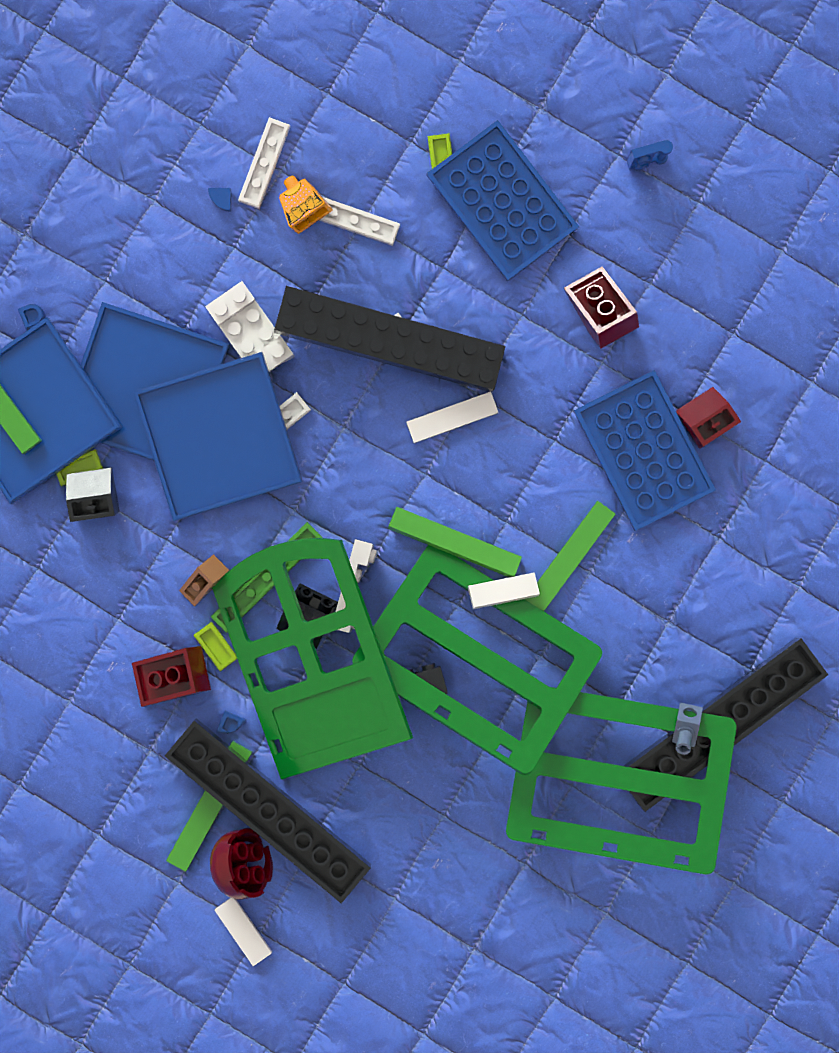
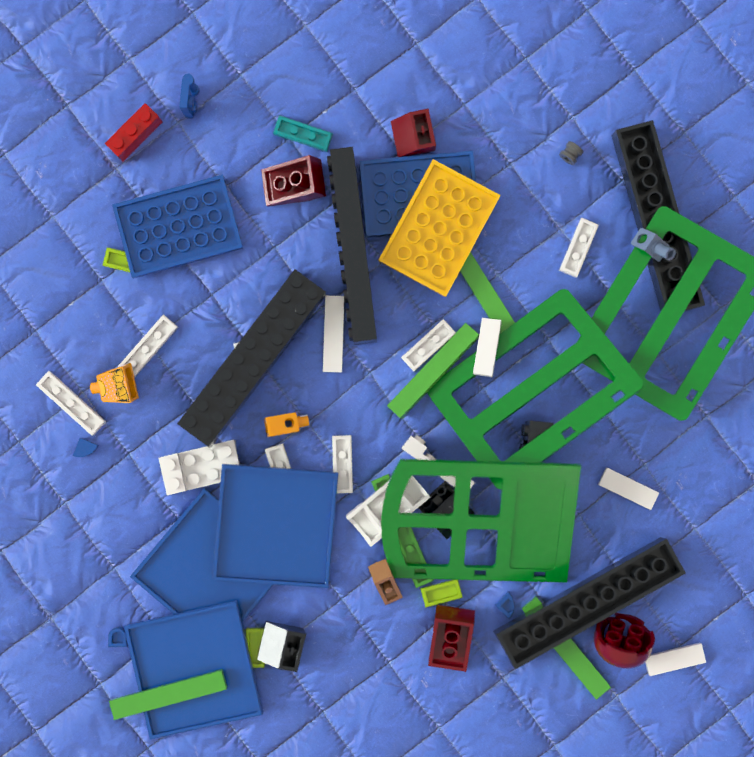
camera: 70 degrees left, 0 degrees up
none -> red brick [105,103,163,162]
none -> light orange torso [264,412,309,438]
none -> teal tile [273,115,333,152]
none -> black brick [327,147,377,345]
none -> white tile [332,435,353,493]
none -> white piece [346,475,430,547]
none -> yellow plate [378,159,501,297]
none -> white tile [401,319,456,372]
none -> dark grey wheel [559,141,583,165]
none -> white tile [559,218,599,278]
none -> white tile [598,468,659,510]

